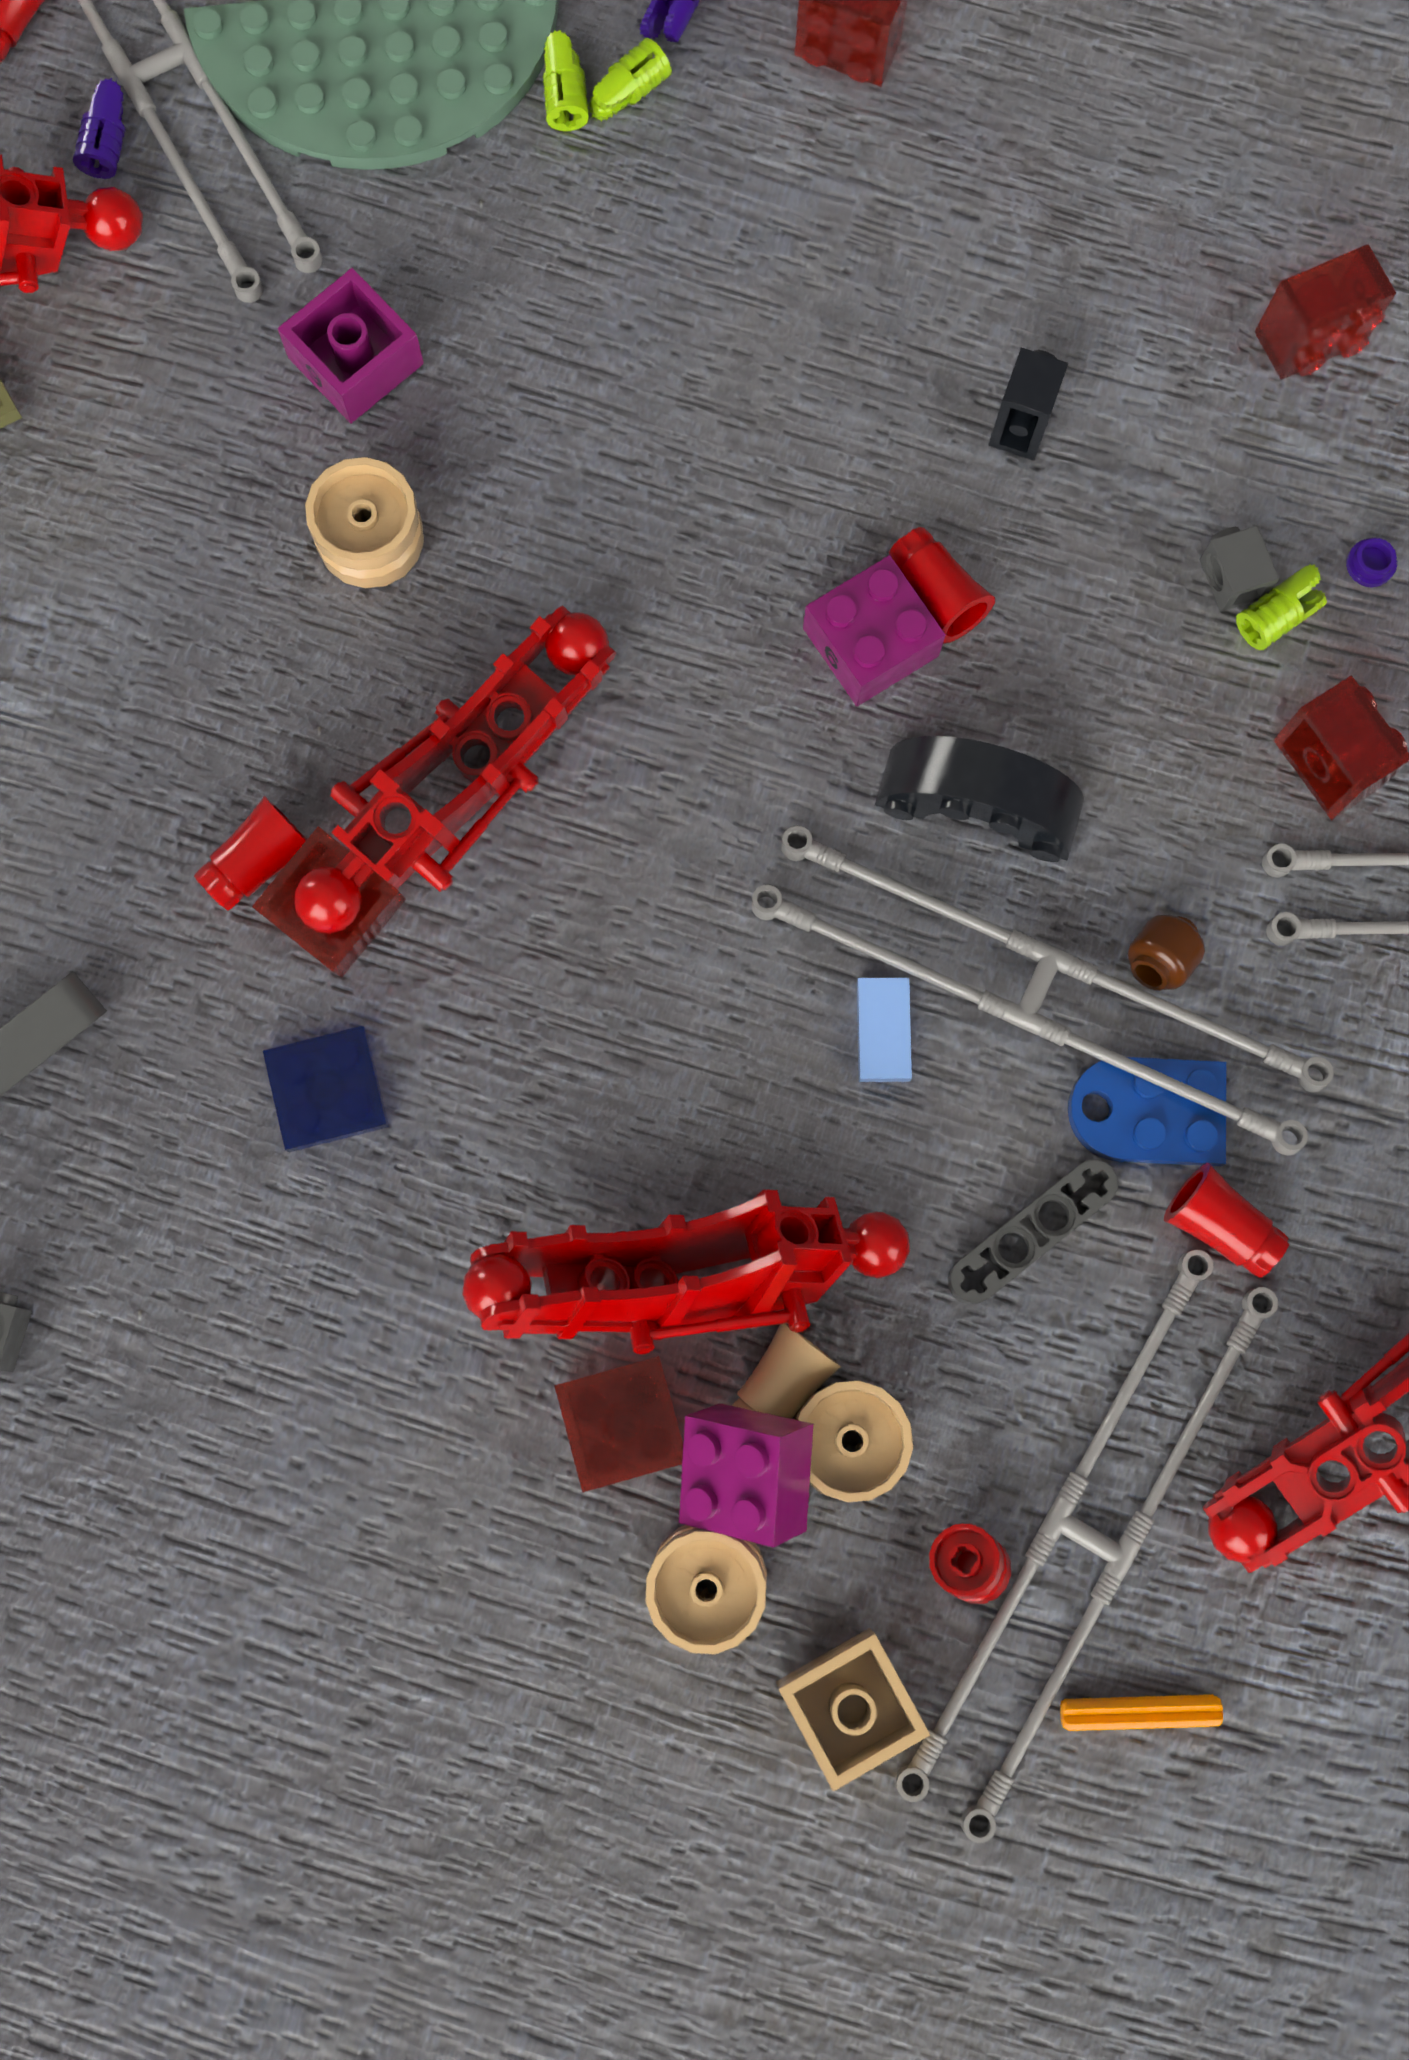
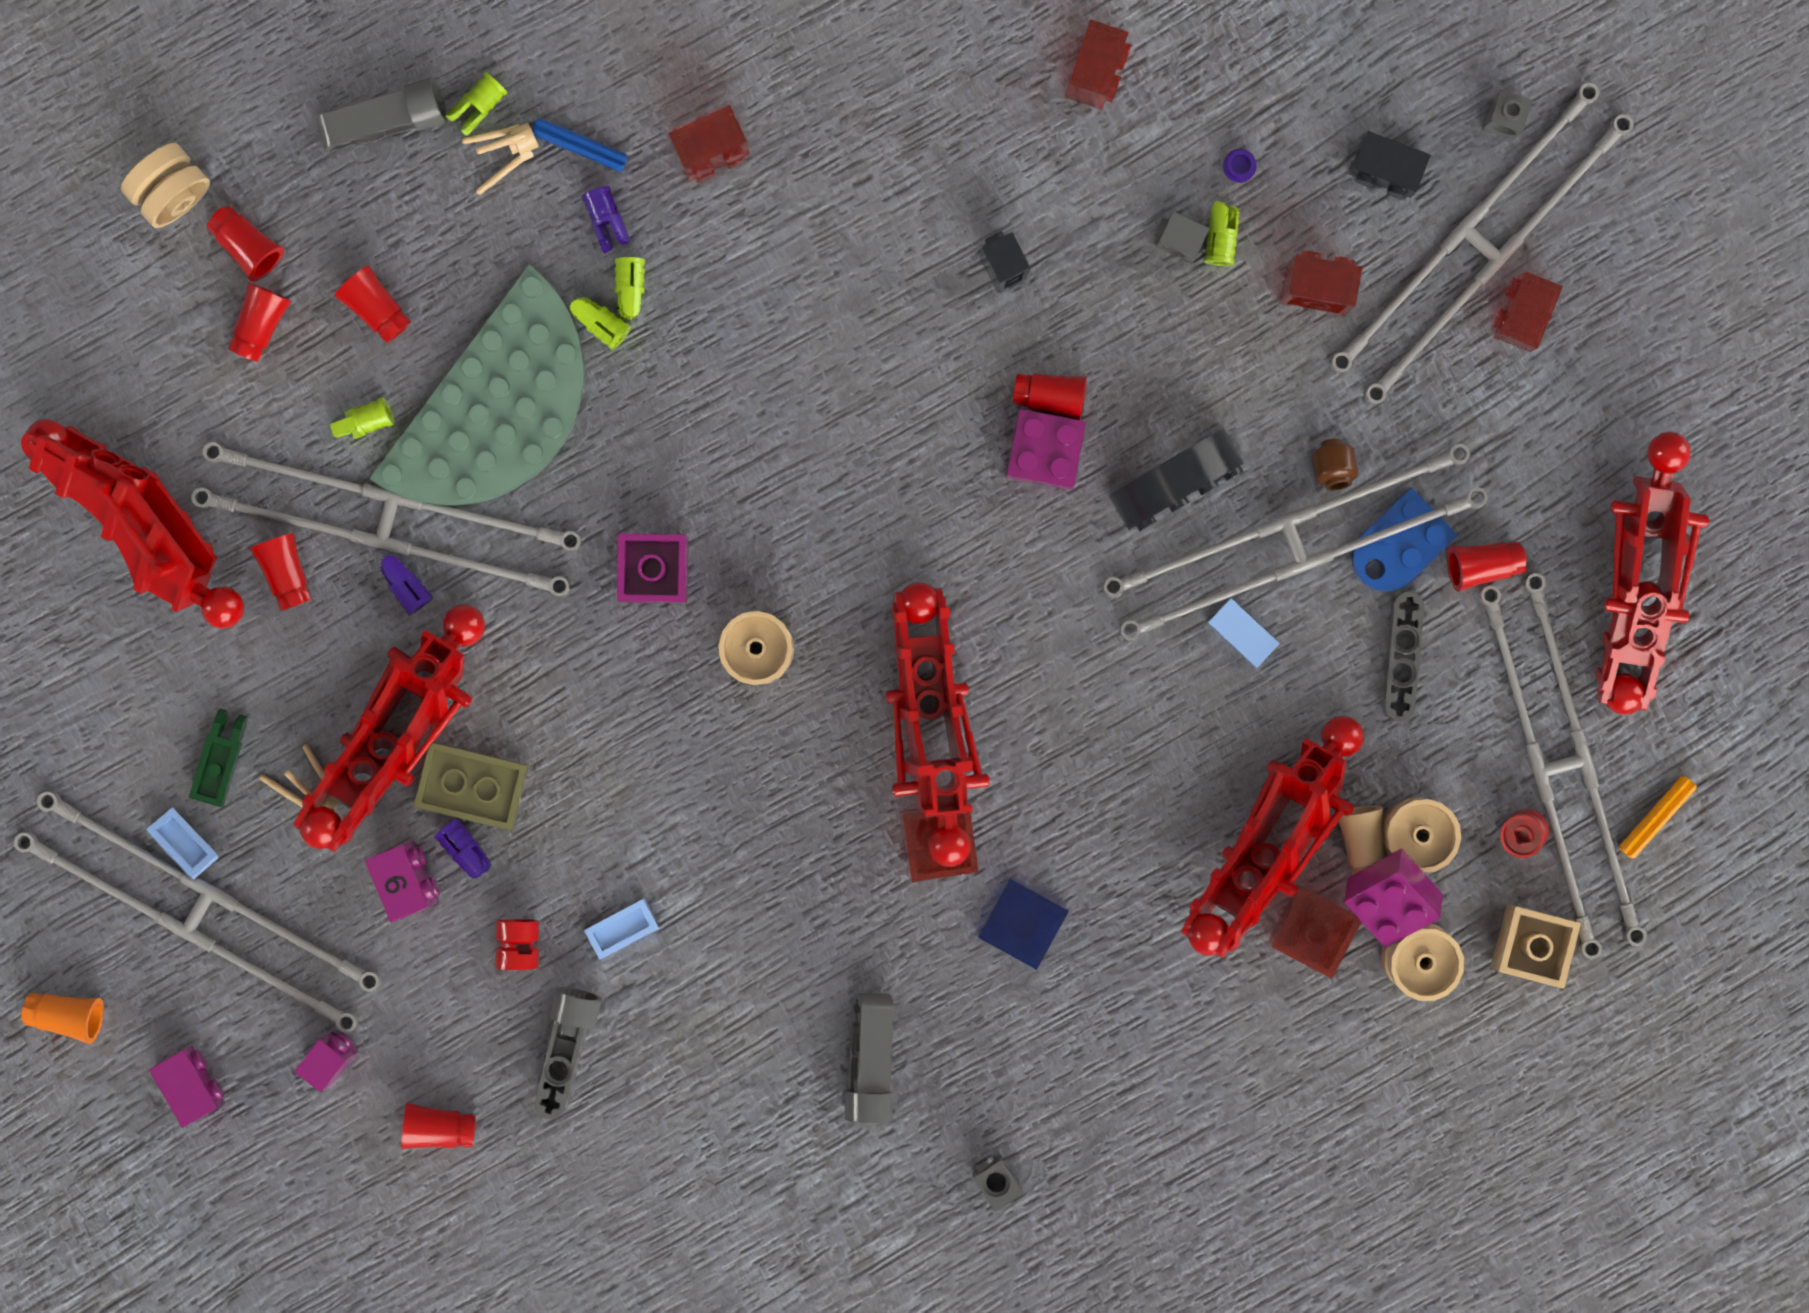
camera: 45 degrees left, 10 degrees up
red plant [194,795,314,911] -> none

